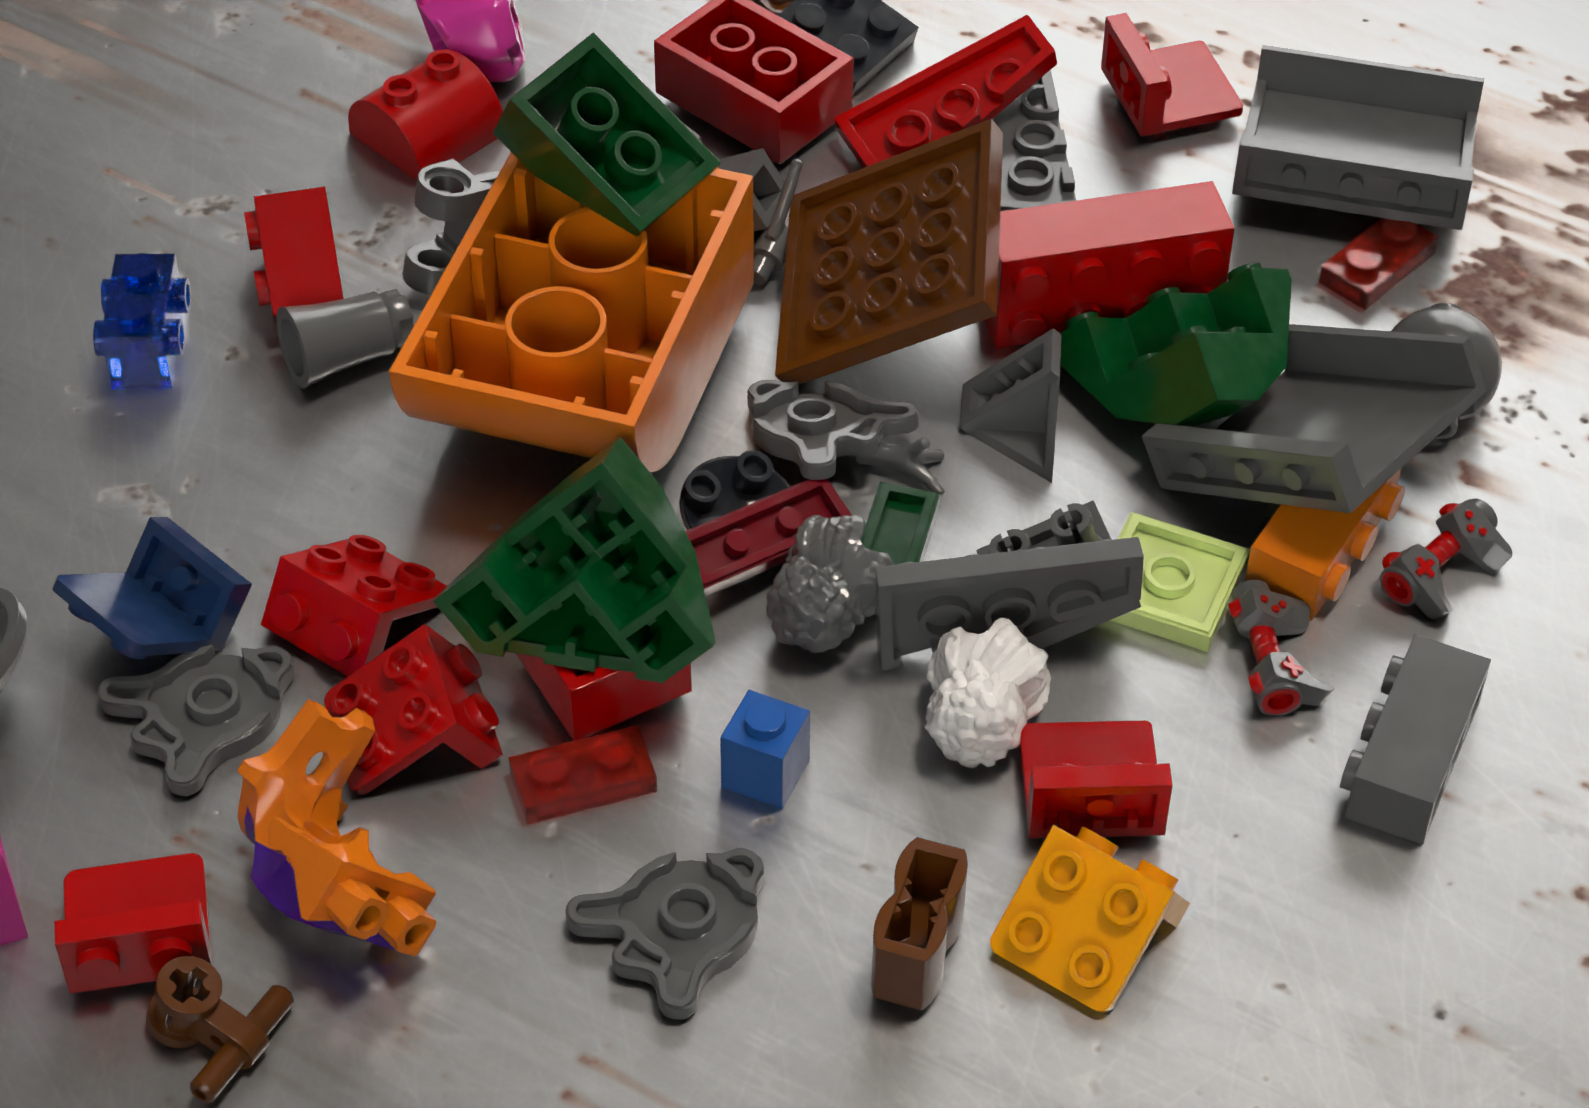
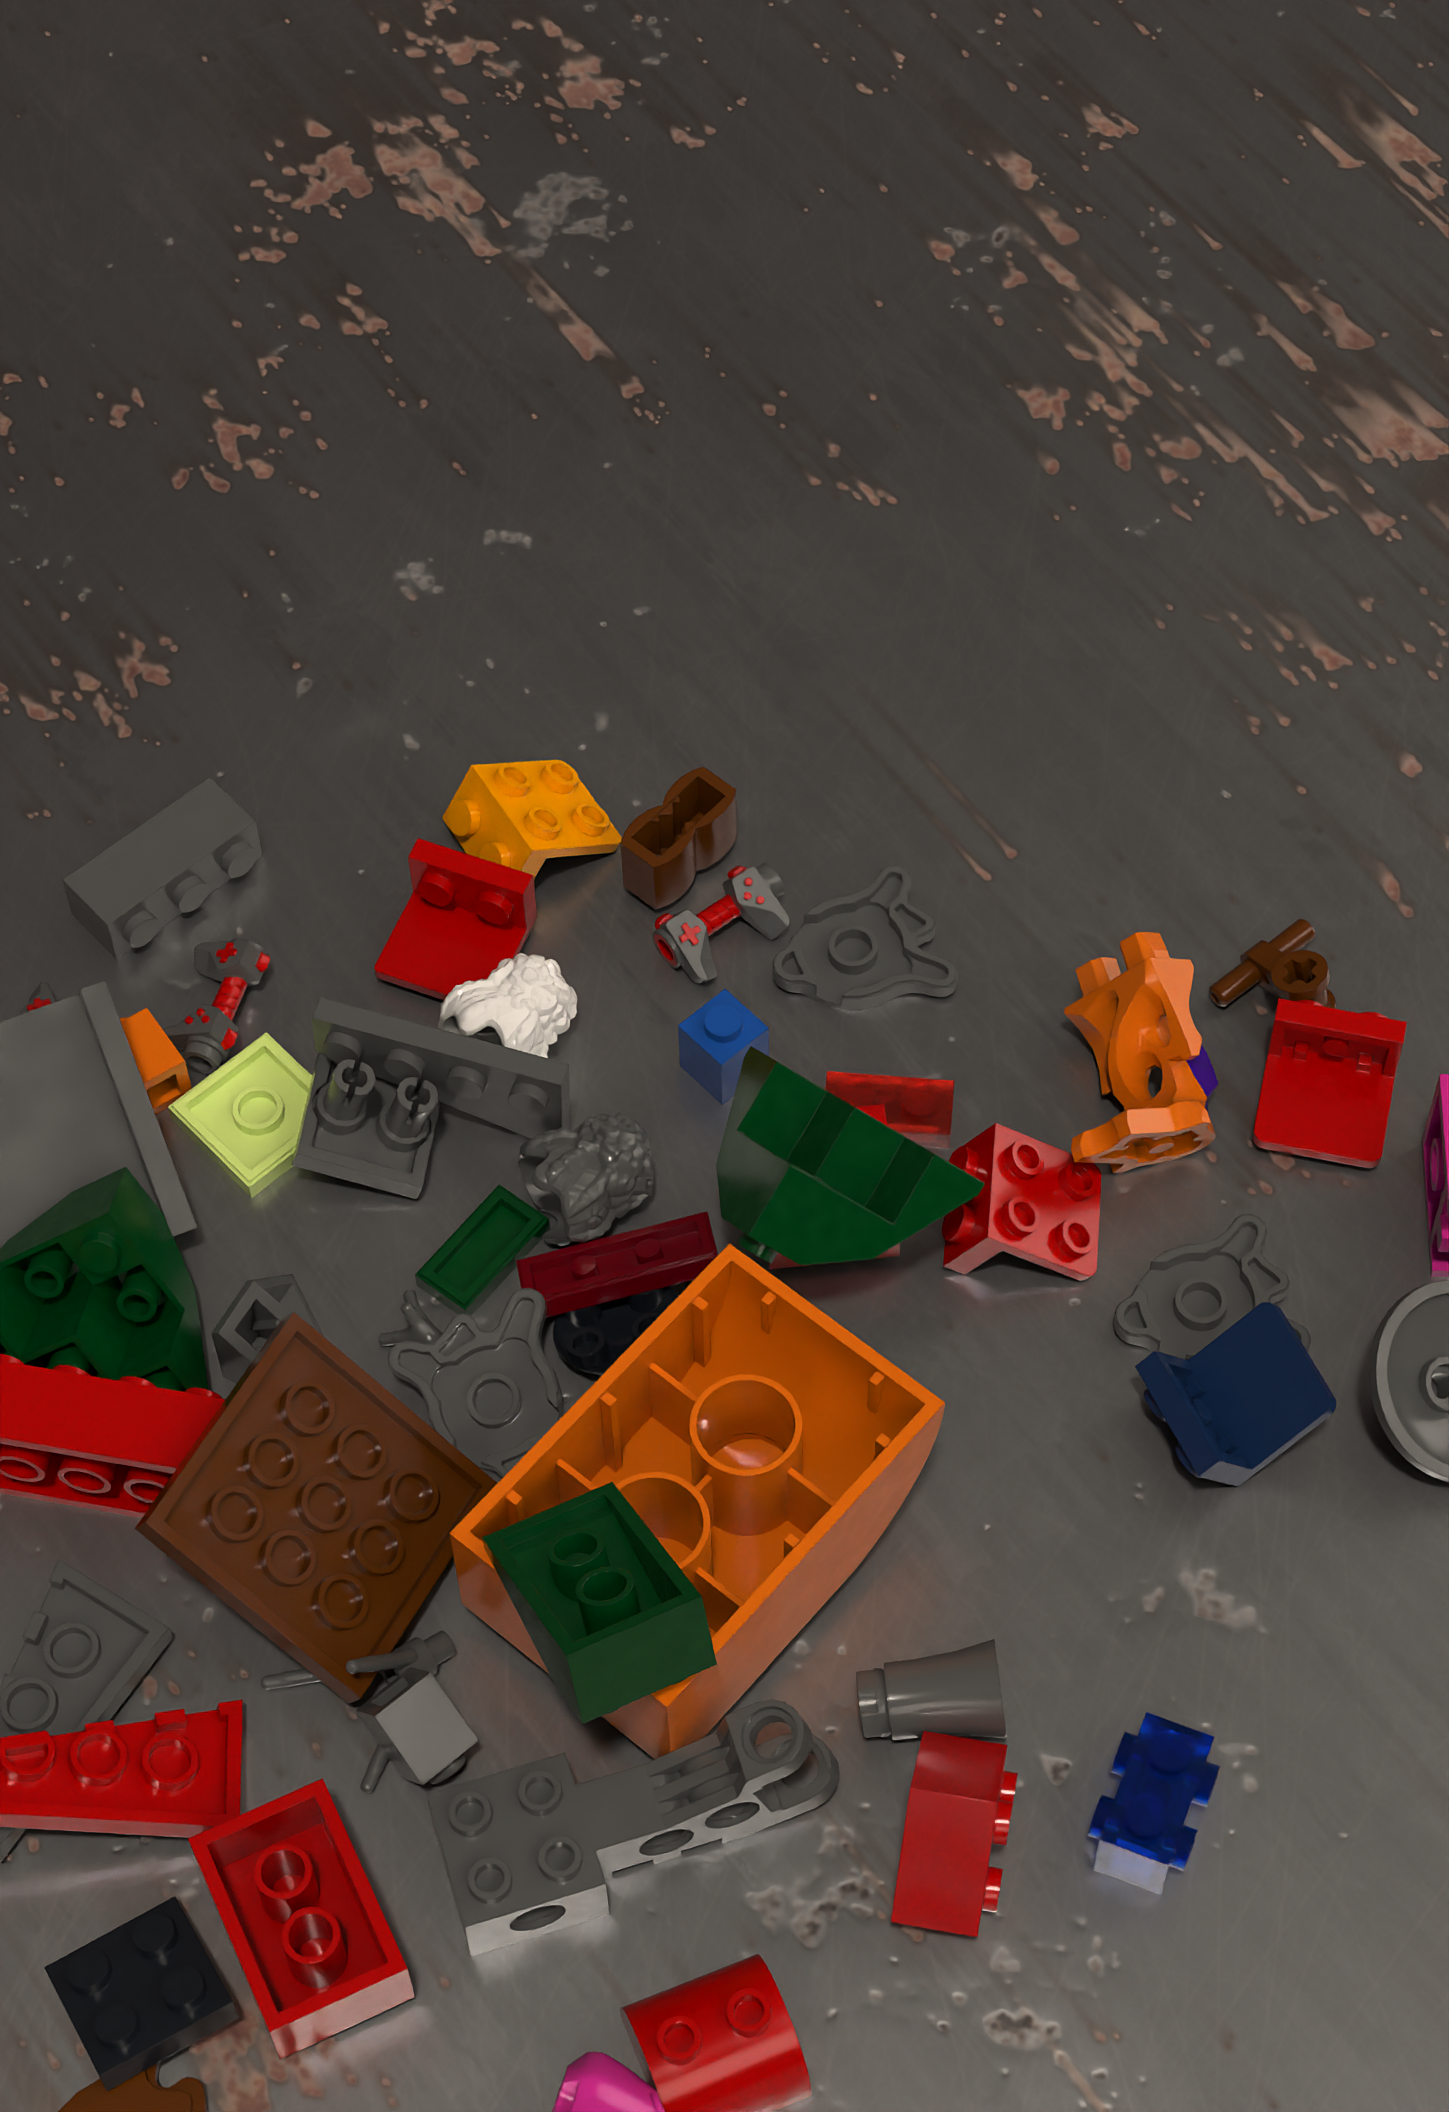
camera: 155 degrees left, 10 degrees up
red bracket [261,535,447,676] -> none
none -> dark grey piece [652,863,789,984]

